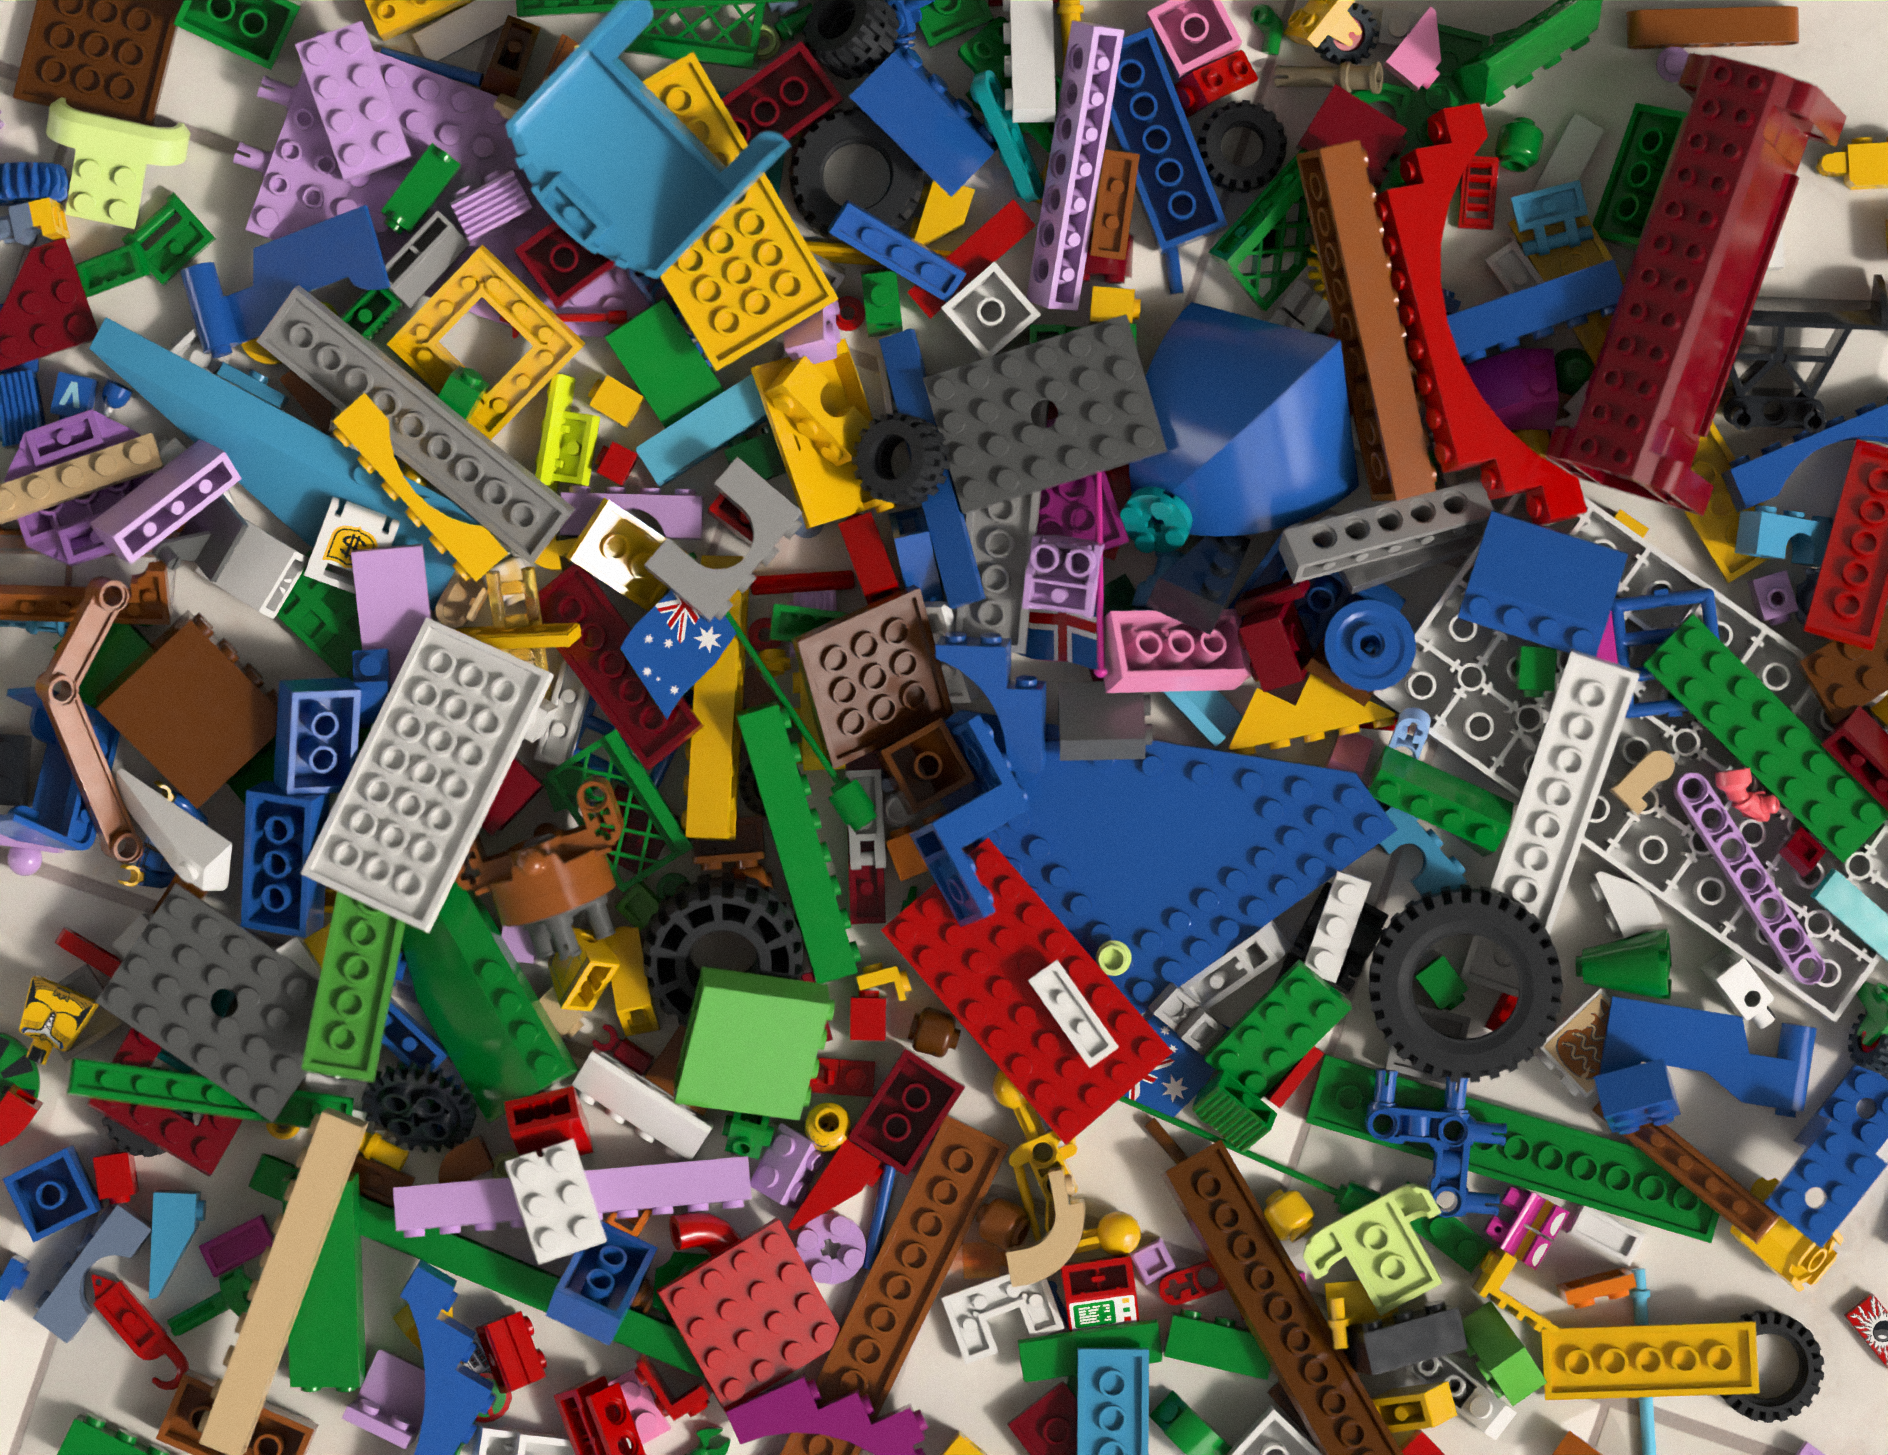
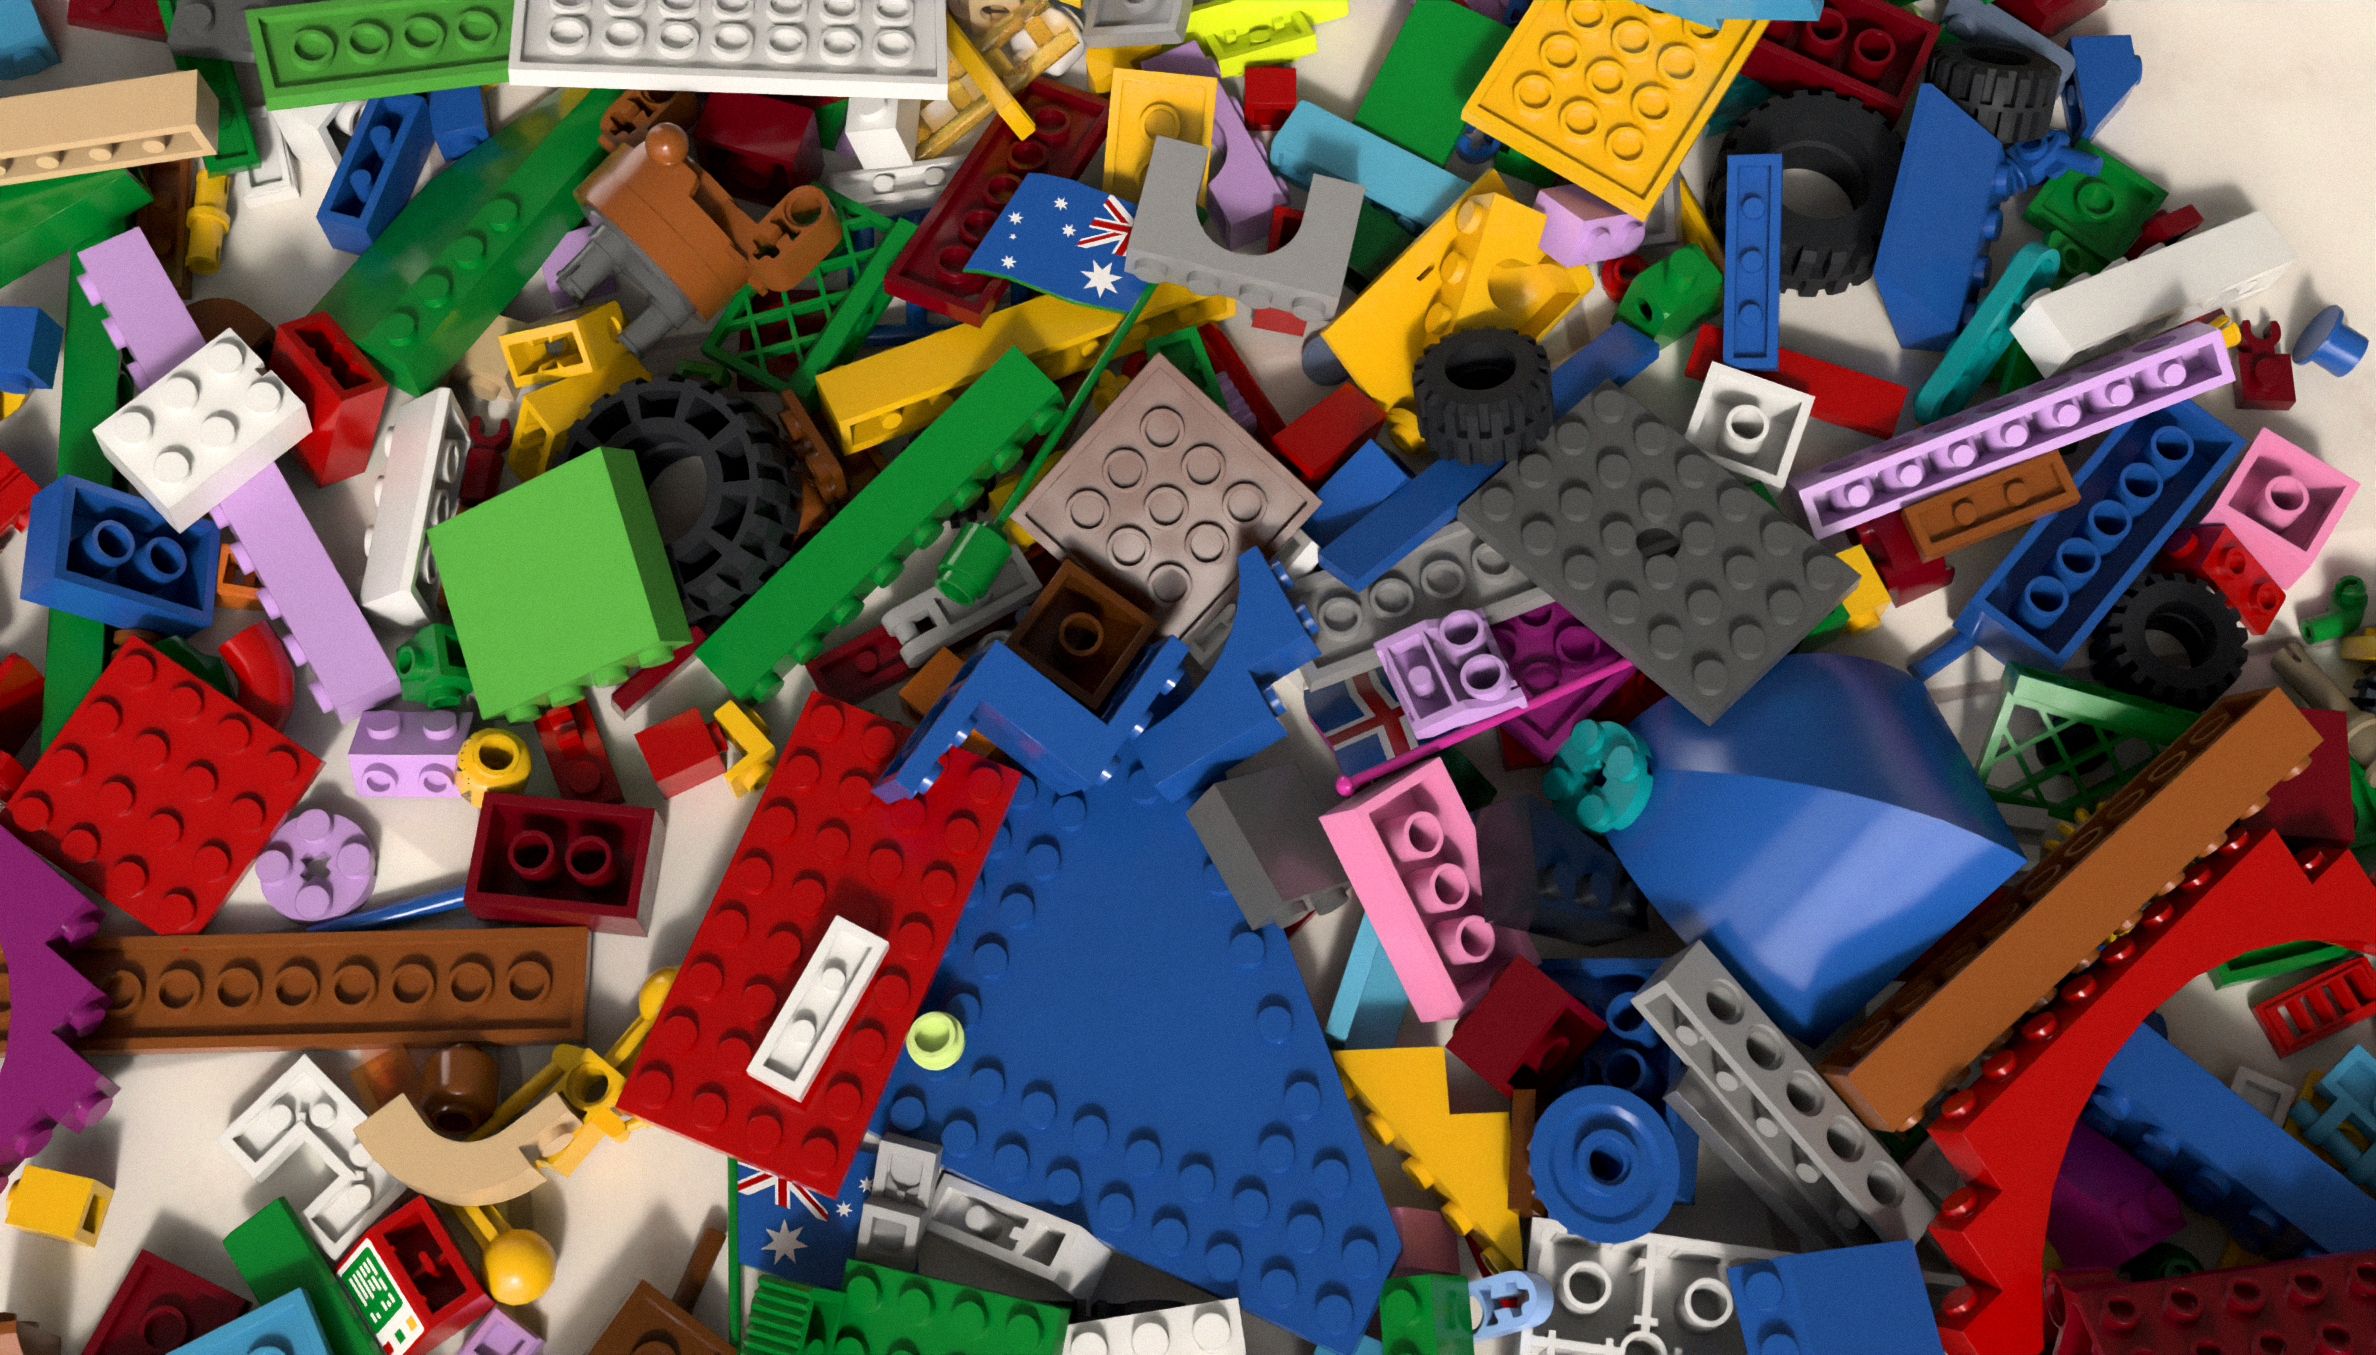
camera: 55 degrees right, 20 degrees down
black gear [361,1061,477,1153] -> none
yellow brick [588,375,645,429] -> none
red slope [787,1138,883,1231] -> none
reddish brown head [907,1007,961,1058] -> none
yellow slope [909,180,975,246] -> none
dark red tile [1234,577,1310,617] -> none

